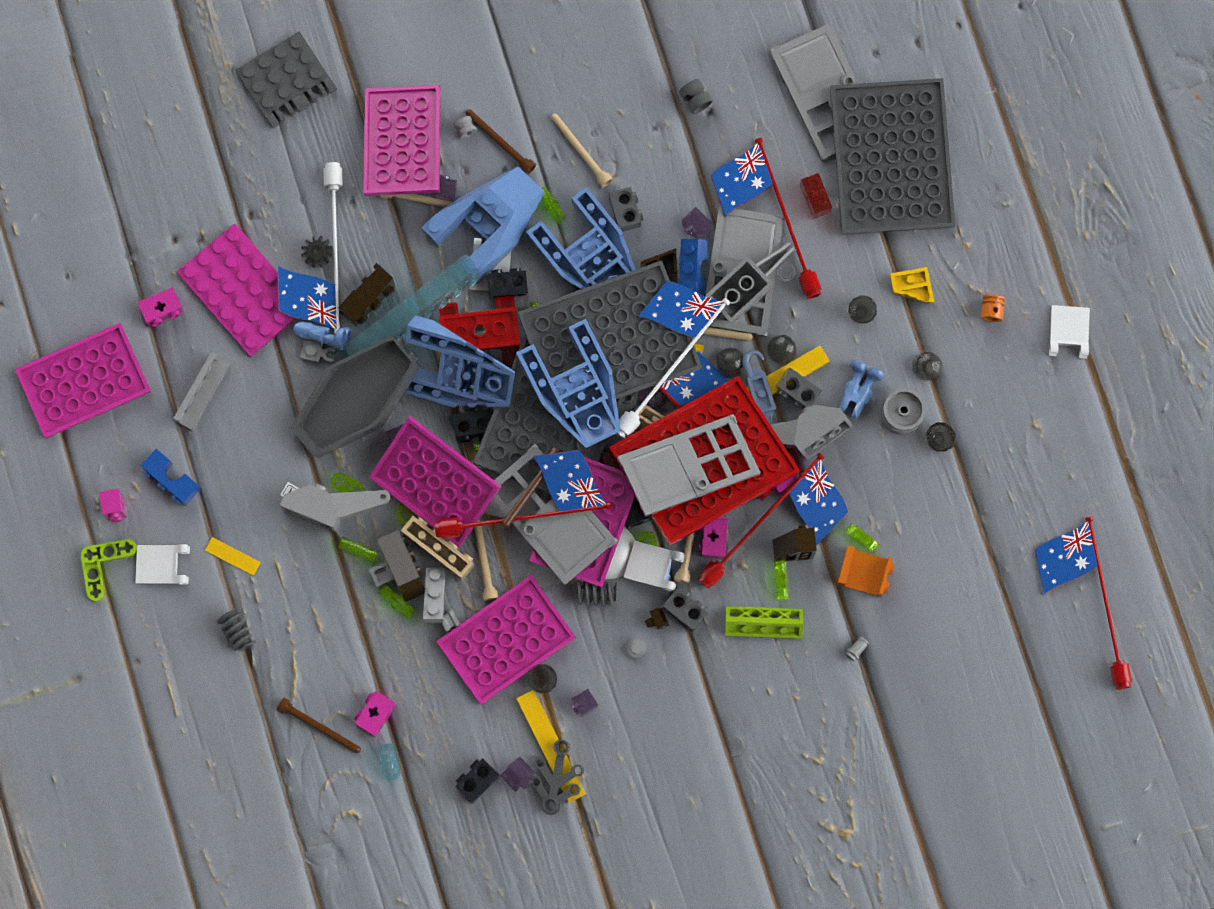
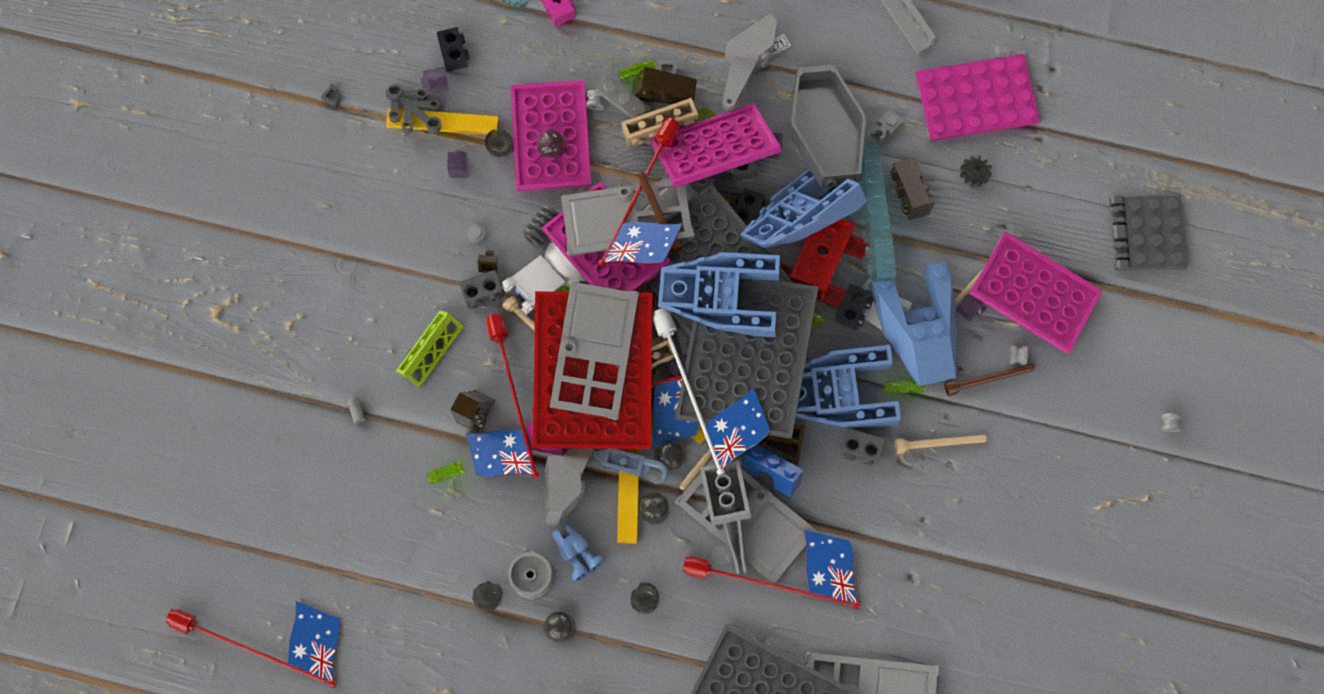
camera: 125 degrees right, 5 degrees down
dark pink brick [138,287,184,327] -> none
flag [278,162,343,333] -> none
medium blue piece [293,322,352,350] -> none
clear neon green beam [331,473,365,493] -> none
clear neon green pin [338,536,379,563] -> none
tan piece [474,519,499,601] -> none
dark grey wheel [679,79,713,114] -> none
clear purple brick [682,207,712,239] -> none
dark pink brick [698,518,728,559] -> none
clear neon green pin [774,561,789,600] -> none
dark grey brick [775,368,822,410] -> none
clear red brick [799,173,832,219] -> none
orange panel [837,545,895,597] -> none
yellow wing [889,267,934,304] -> none
none -> dark grey tile [321,84,340,109]
none -> clear smoke hair [536,130,567,159]

